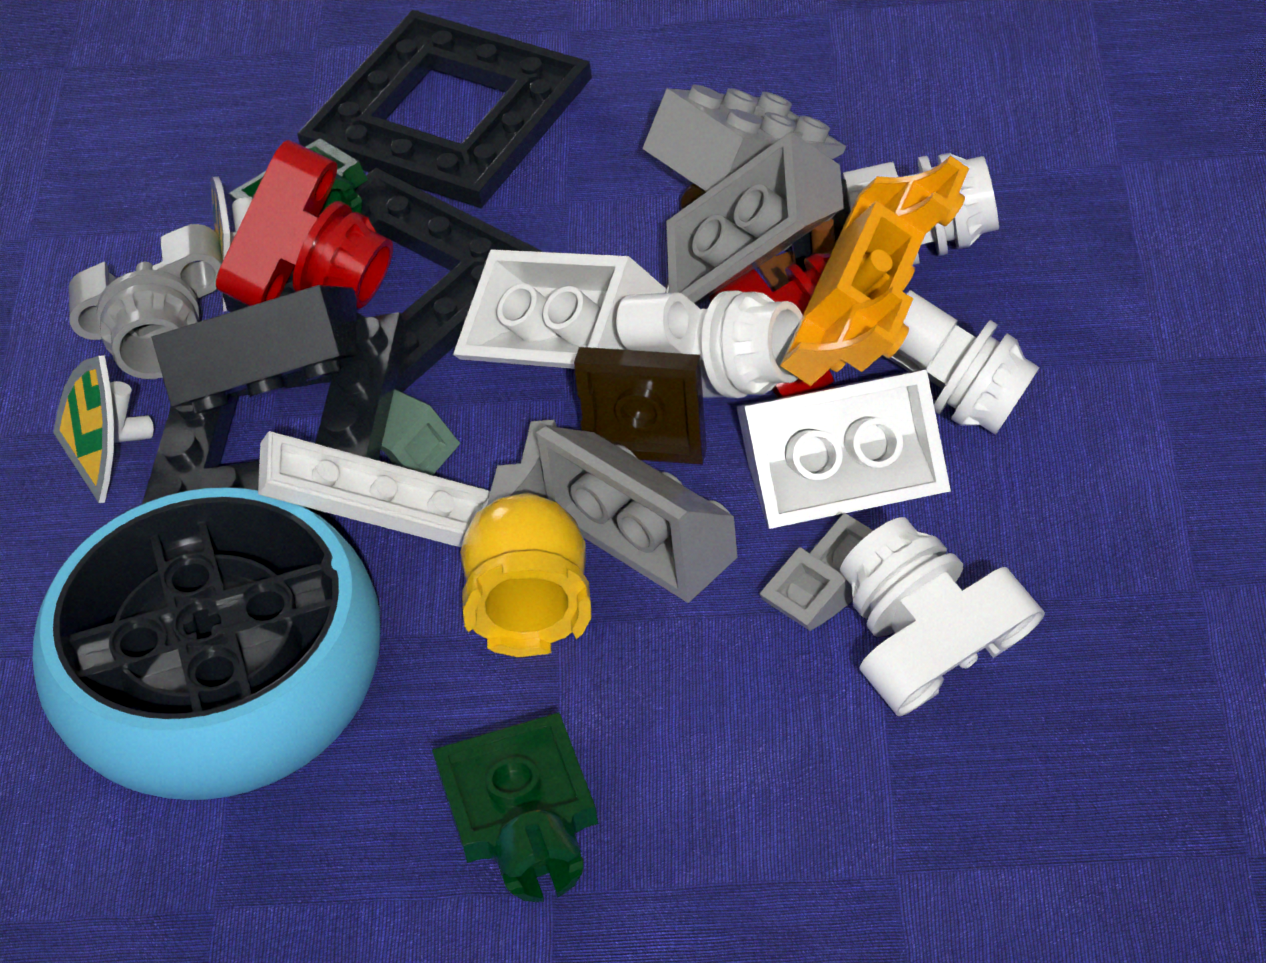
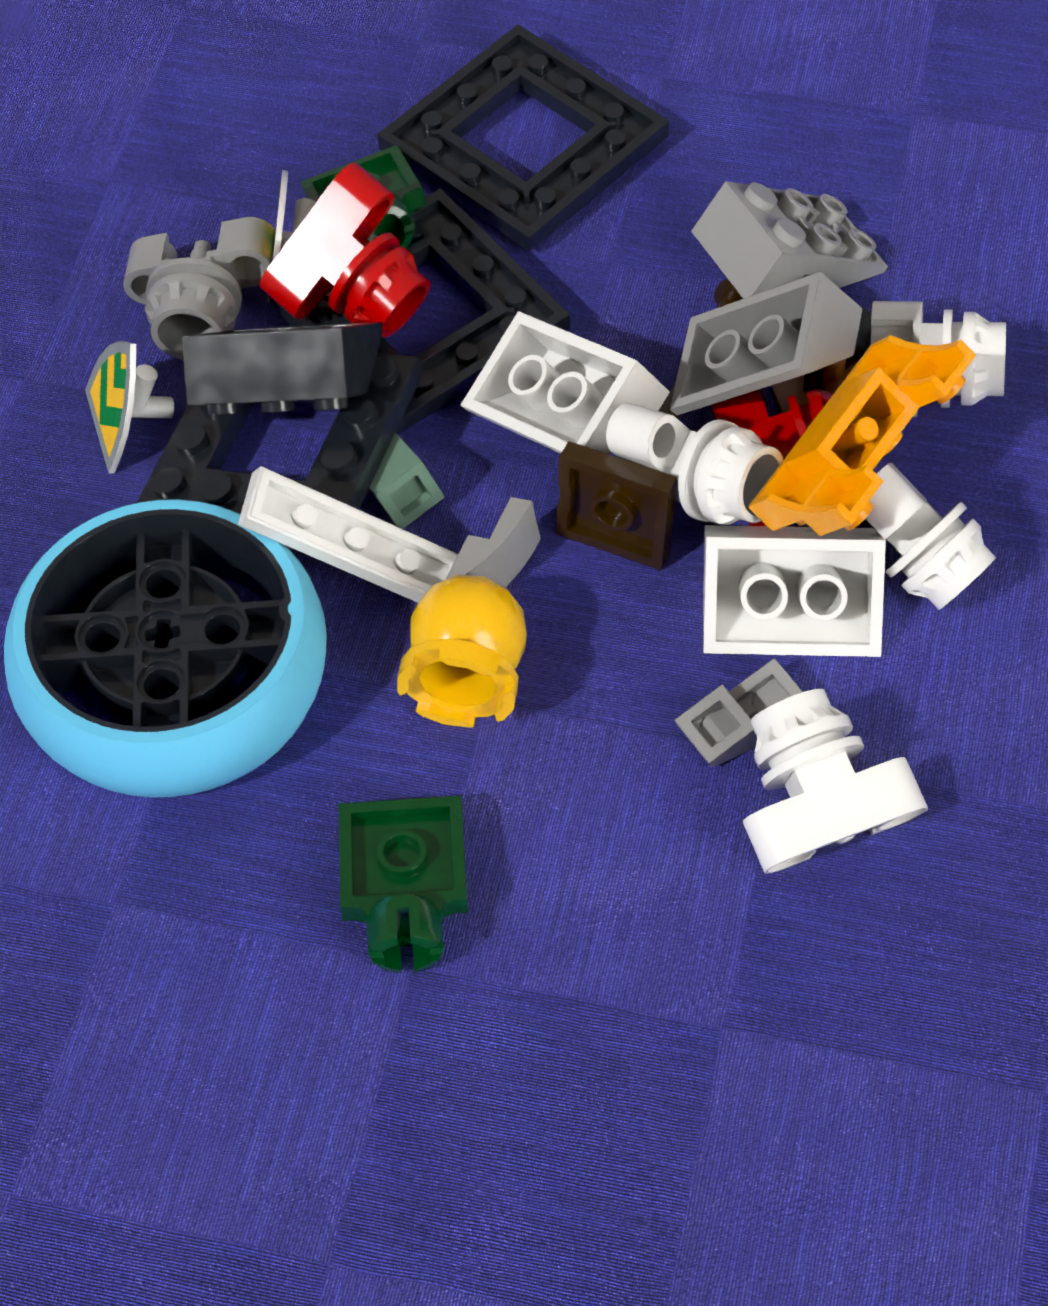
camera: 10 degrees right, 10 degrees up
light grey slope [536,426,738,603] -> none

